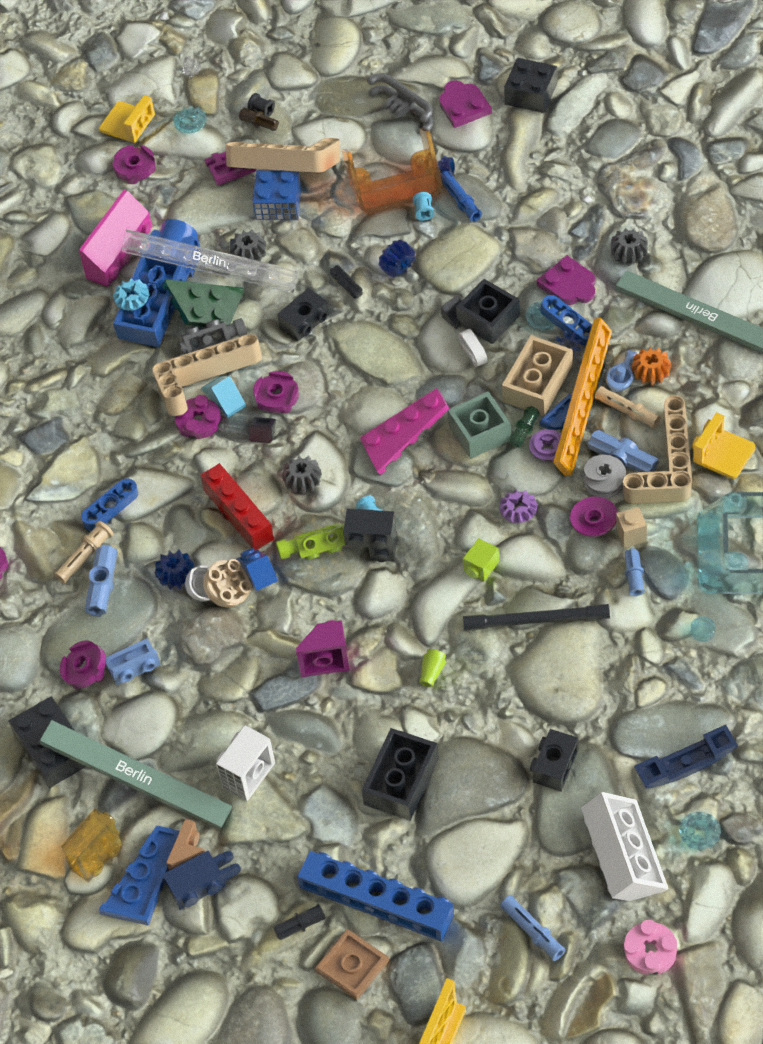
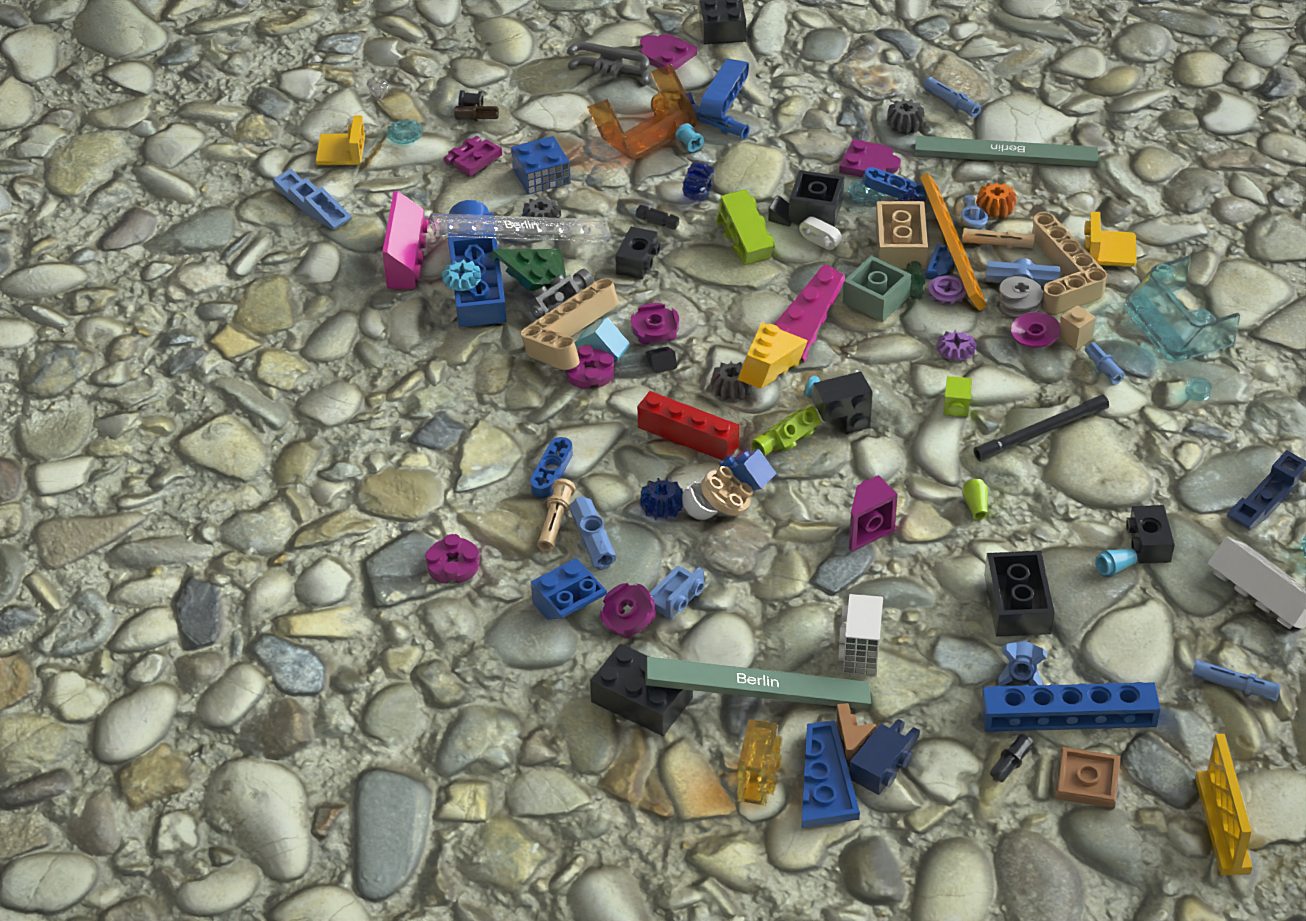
camera: 30 degrees left, 10 degrees down
magenta plate [113,145,156,185] -> none
tan beam [226,138,340,172] -> none
none -> medium blue slope [273,169,352,230]
none -> blue slope [531,558,607,620]
none -> blue beam [700,58,749,119]
none -> lime wedge [715,189,775,265]
none -> yellow wedge [737,322,808,389]
none -> medium blue pin [923,77,981,117]
none -> medium blue brick [998,641,1047,686]
none -> medium azure cone [1095,548,1137,577]

